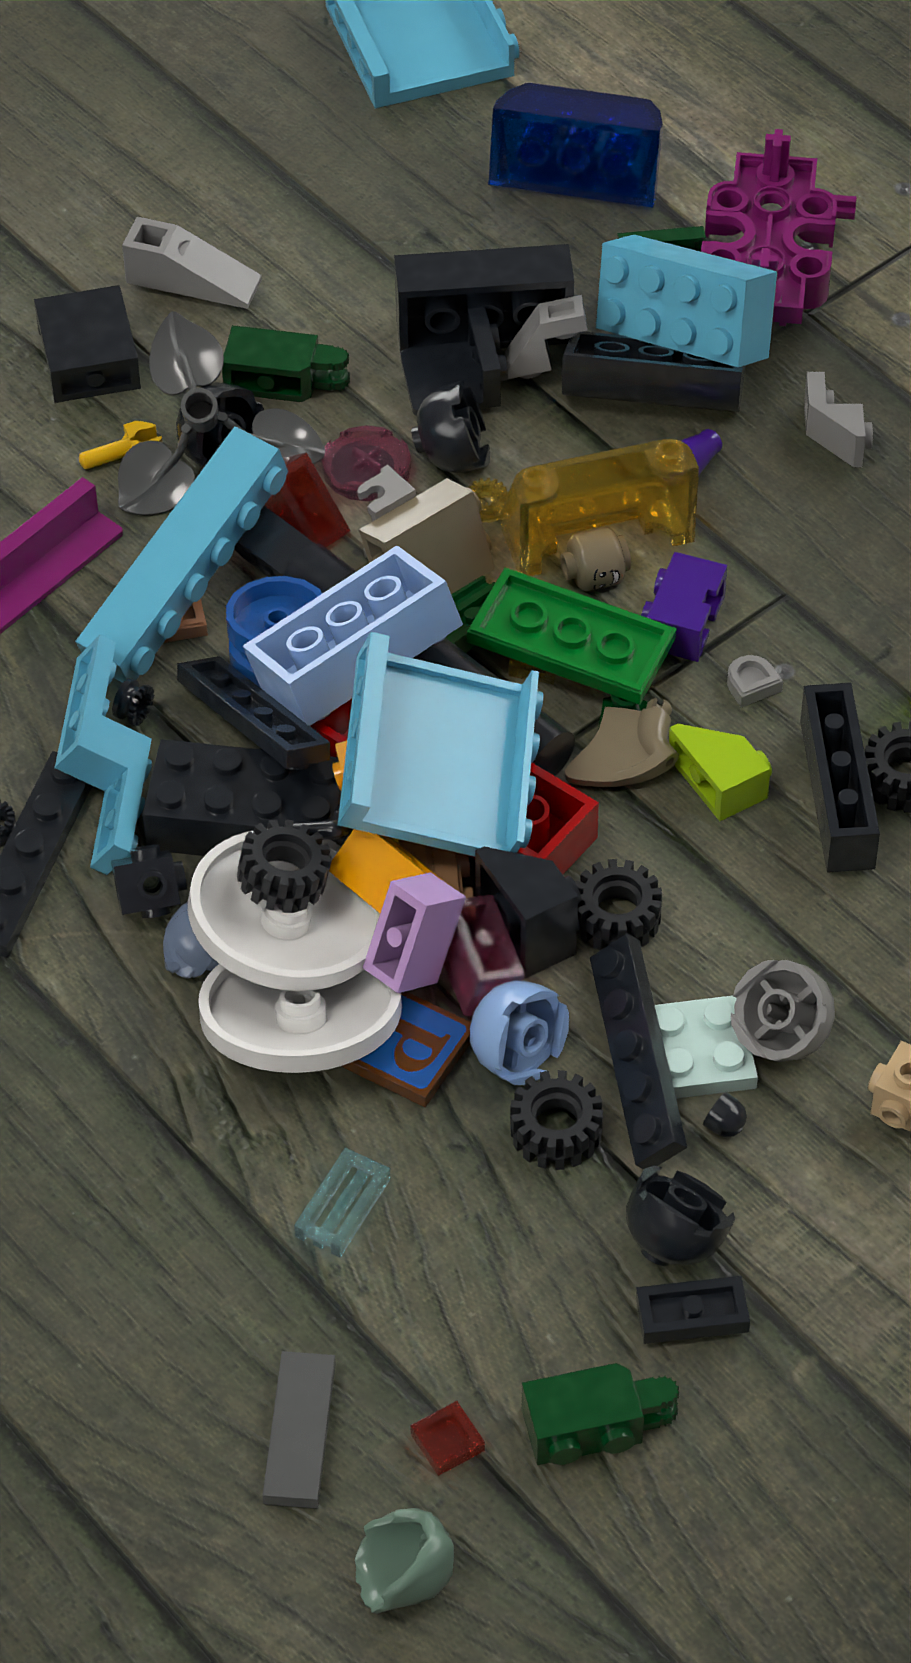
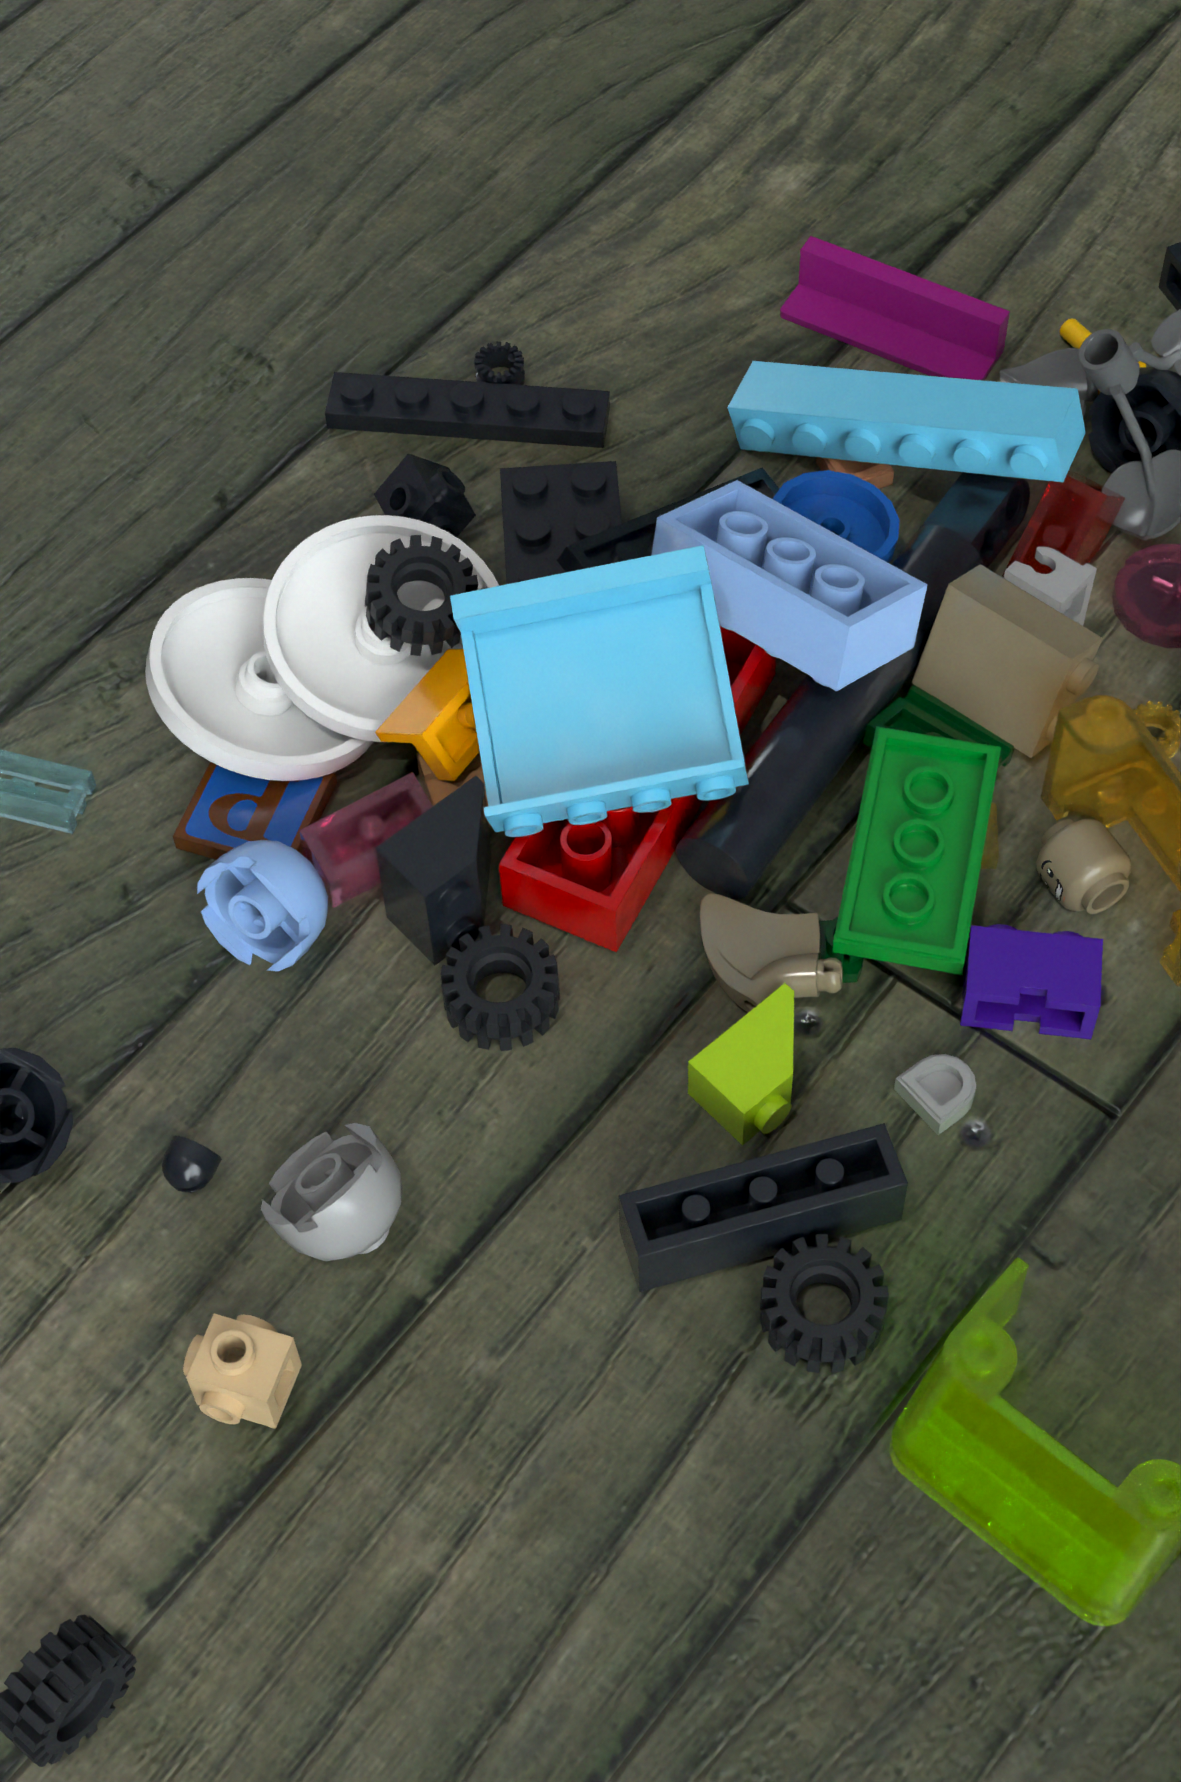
camera: 80 degrees right, 5 degrees up
medium azure bracket [55,634,152,875] -> none
black bush [112,678,155,726] -> none
lavender brick [363,872,466,993] -> none
black tyre [510,1070,603,1170] -> none
black plate [590,934,687,1169] -> none
light aqua plate [655,996,758,1099] -> none

